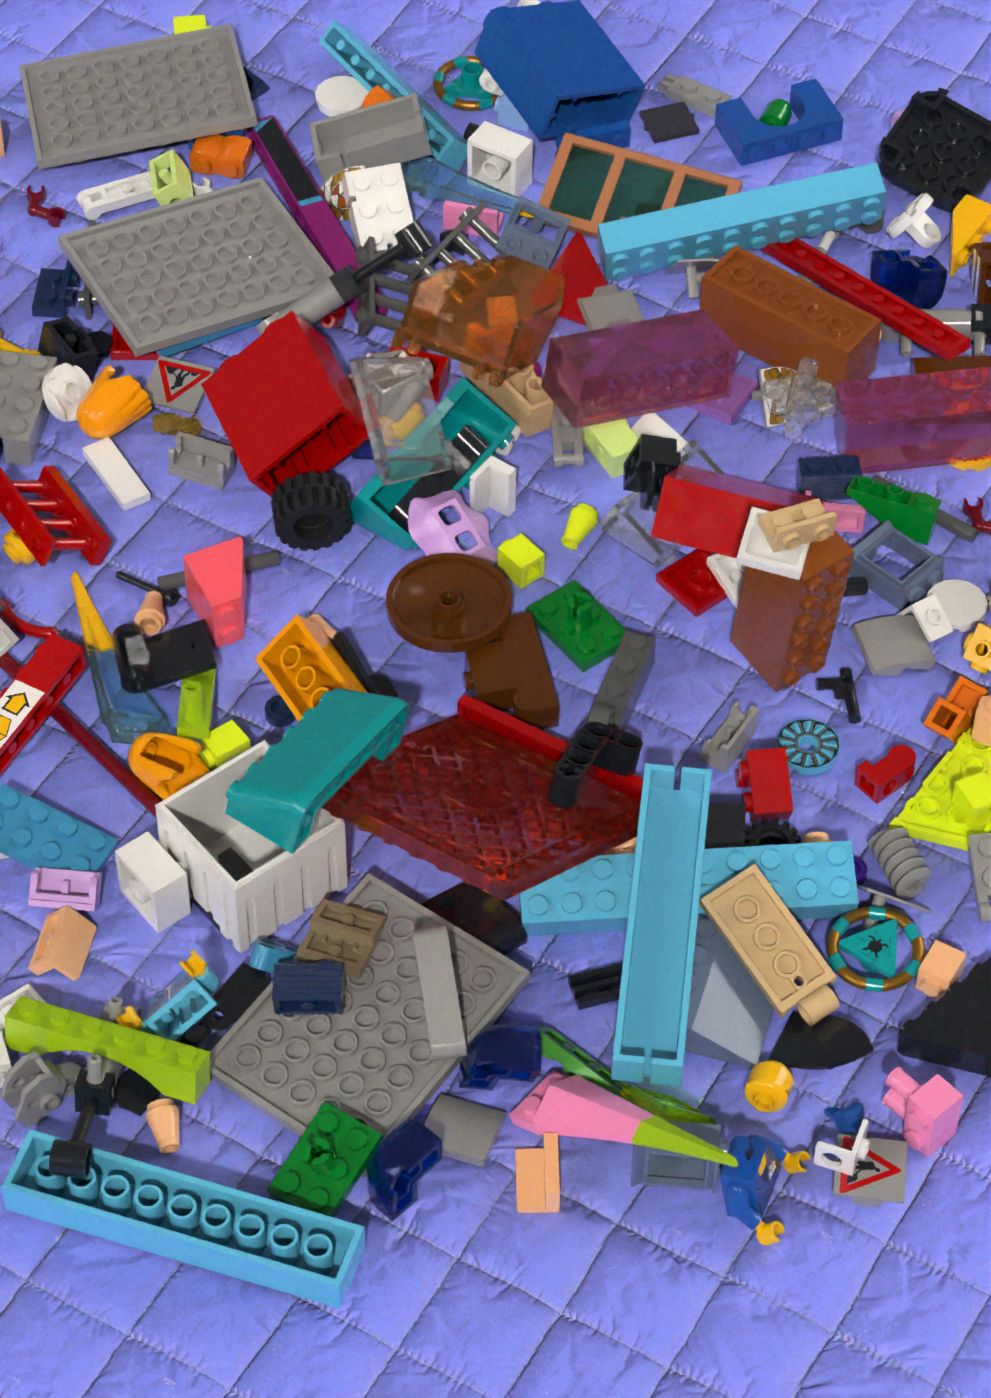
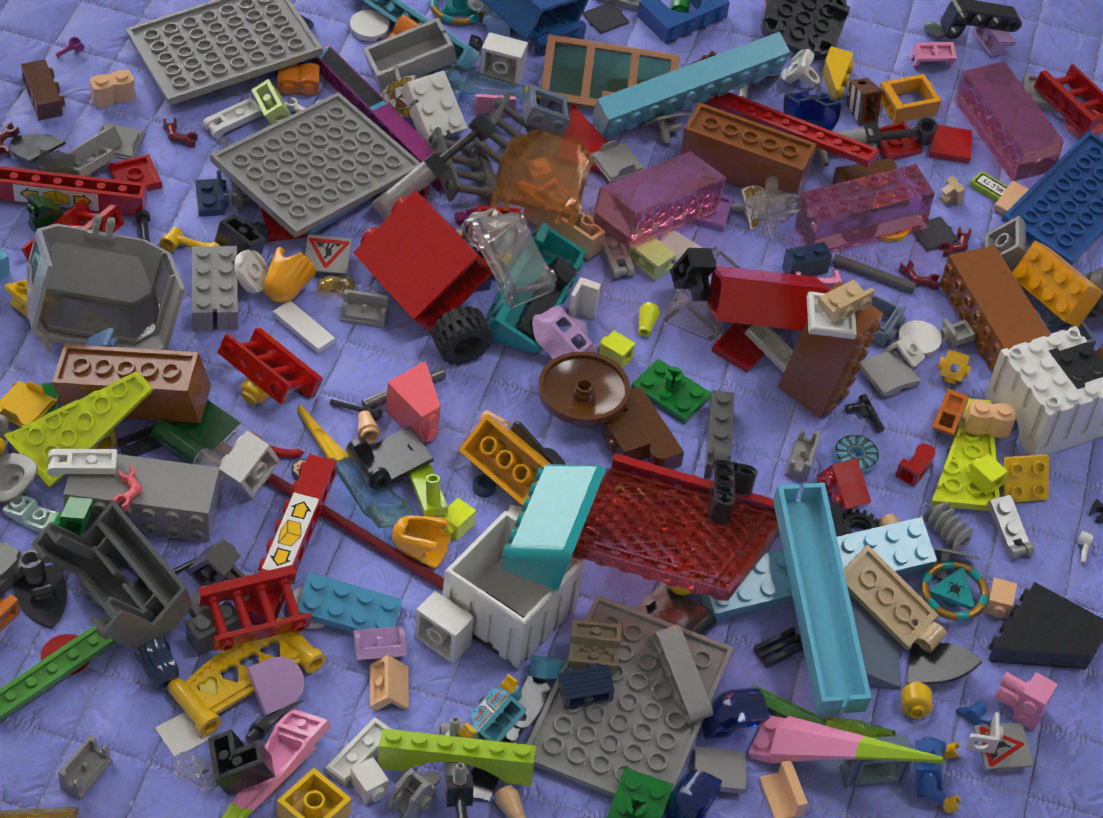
camera: 20 degrees left, 0 degrees up
green slope [846,476,942,545] -> none

